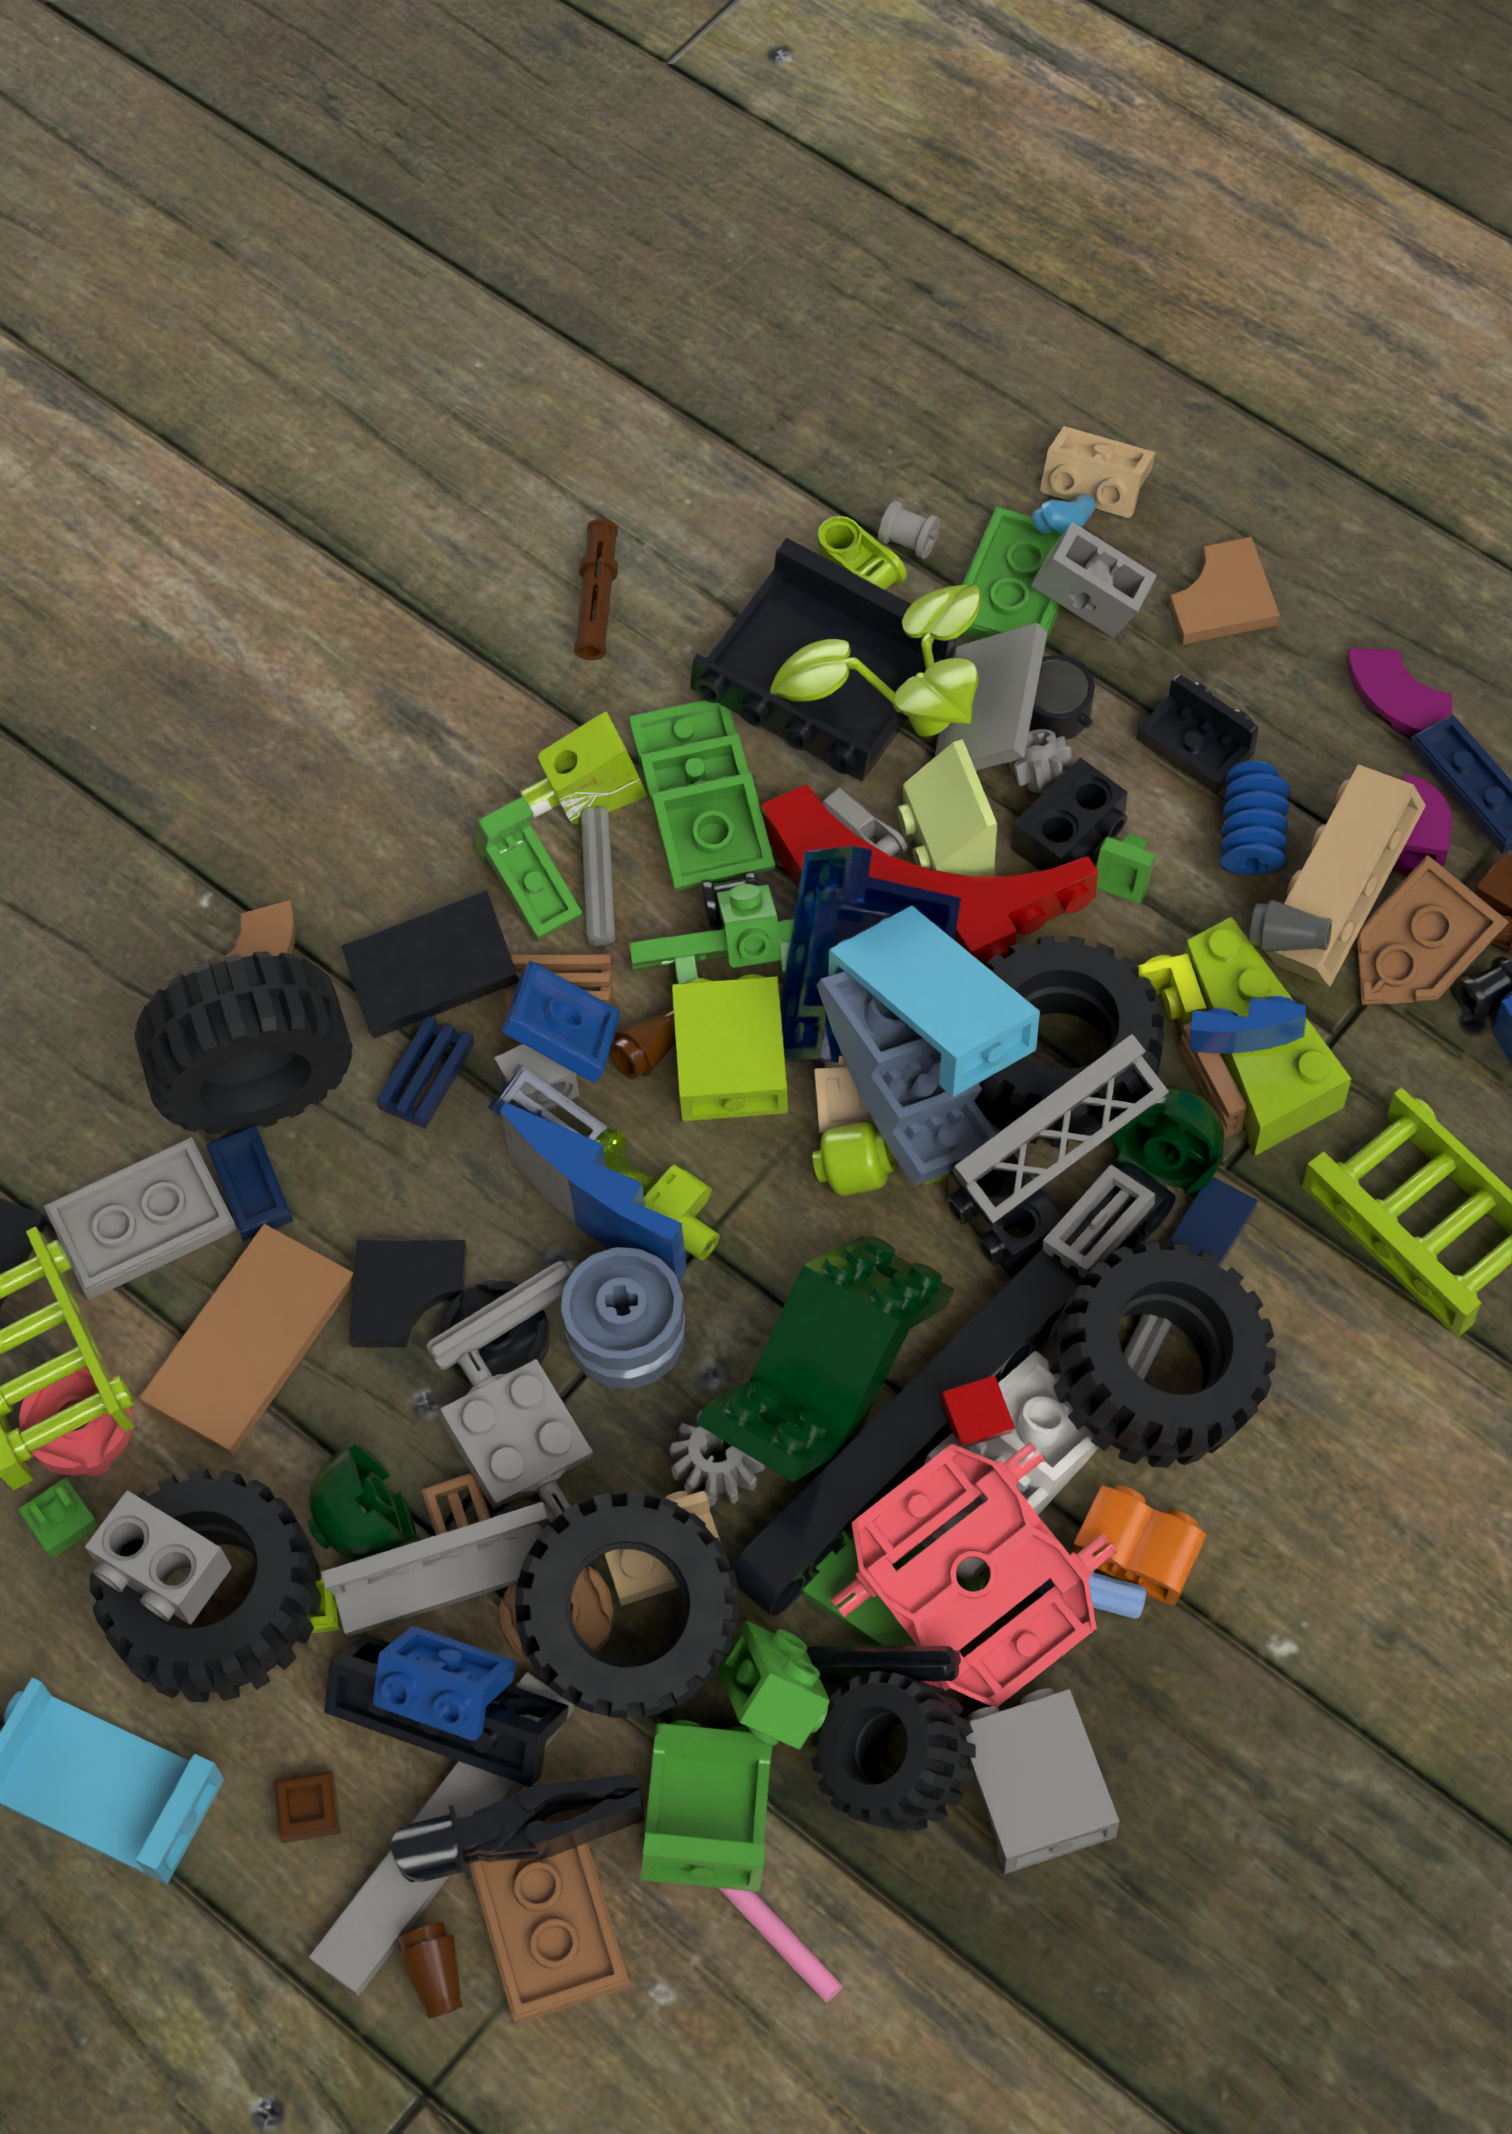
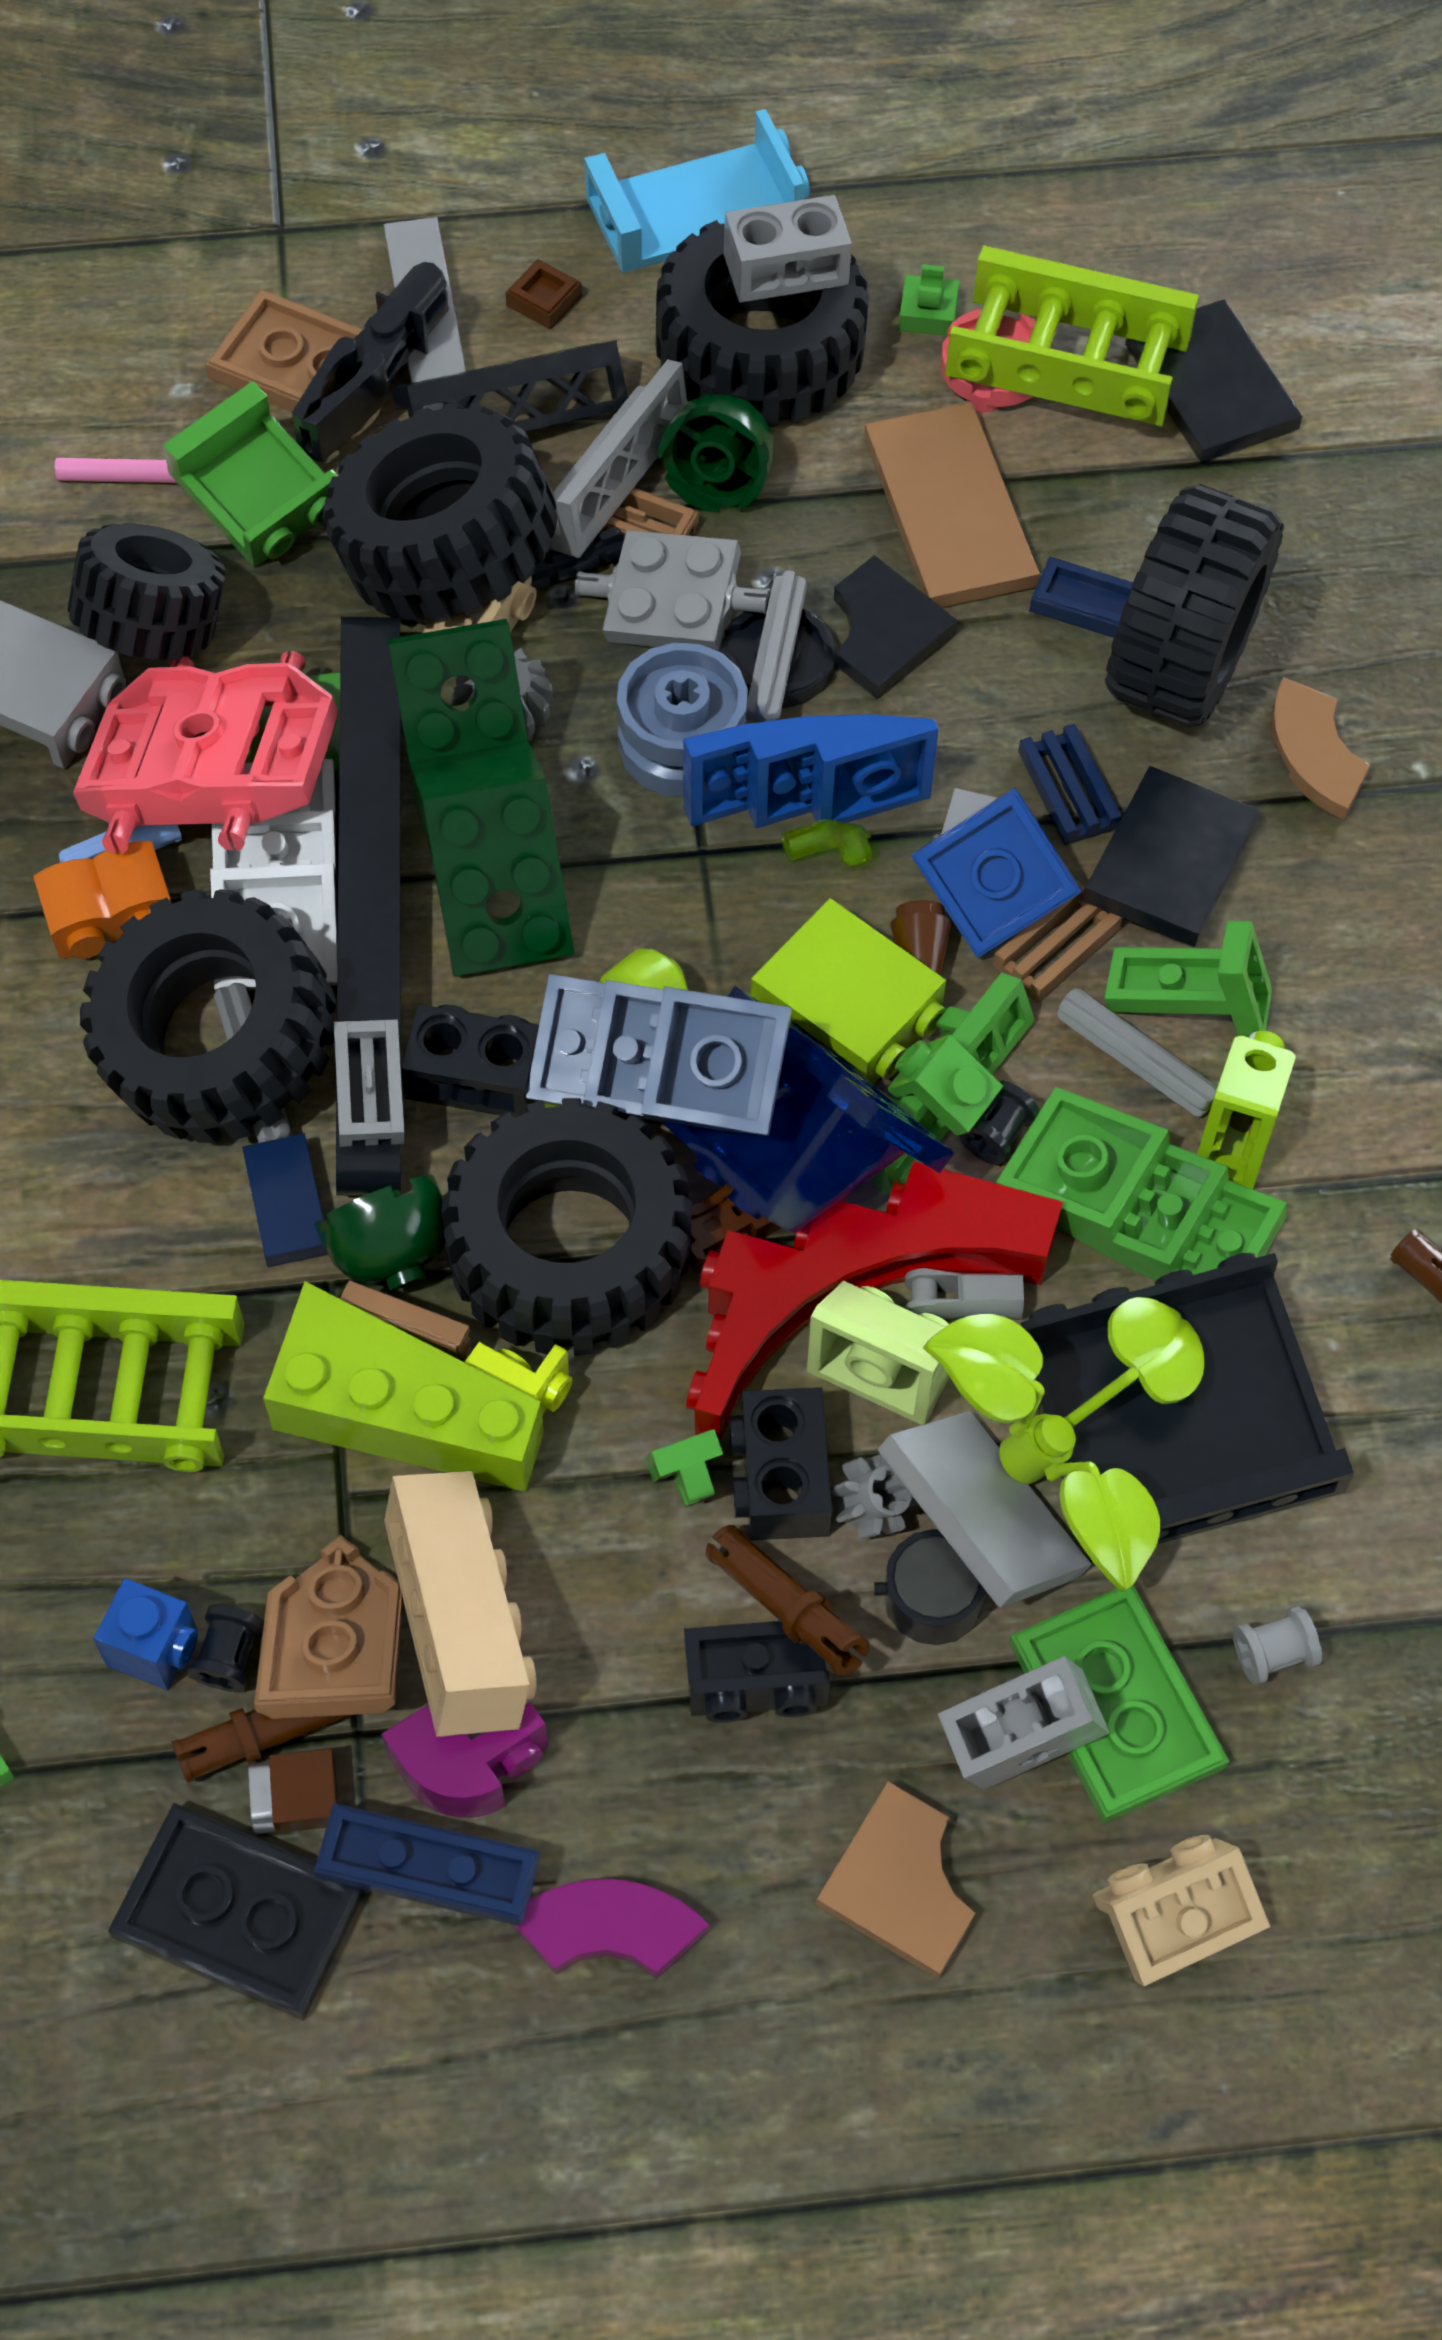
camera: 130 degrees right, 0 degrees up
light grey tile [44,1137,237,1300] -> none
blue bracket [373,1625,516,1741] -> none
reddish brown cone [396,1922,463,2019] -> none
tile [487,1064,607,1141] -> none
lime piece [644,1164,720,1261] -> none
bright green brick [717,1620,830,1750] -> none
black axle [806,1646,961,1681] -> none
lime piece [817,516,907,590] -> none
medium azure panel [828,906,1040,1097] -> none
red tile [939,1376,1015,1449] -> none
light grey fence [953,1034,1169,1224] -> none
dark azure arm [1032,494,1096,534] -> none
blue slope [1190,996,1306,1053] -> none
blue piece [1219,761,1291,876] -> none
dark grey cone [1250,900,1332,952] -> none
none -> reddish brown pin [706,1525,870,1676]

